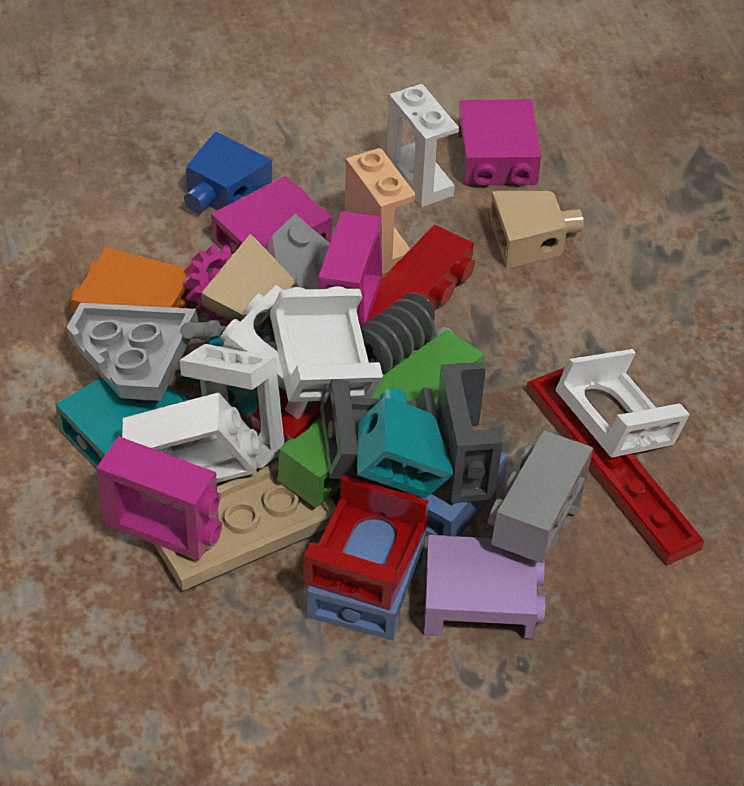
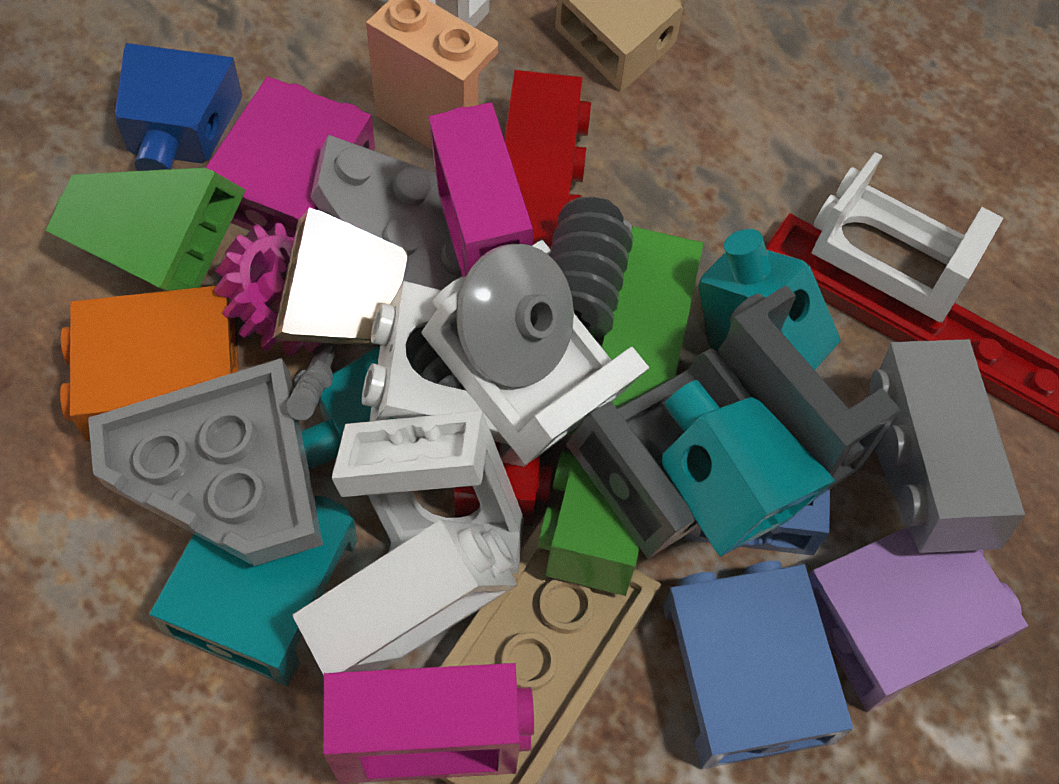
camera: 30 degrees left, 15 degrees up
red panel [304,475,429,611] -> none
none -> bright green slope [45,167,246,291]
none -> light grey dish [456,244,574,387]
none -> teal torso [698,229,841,370]

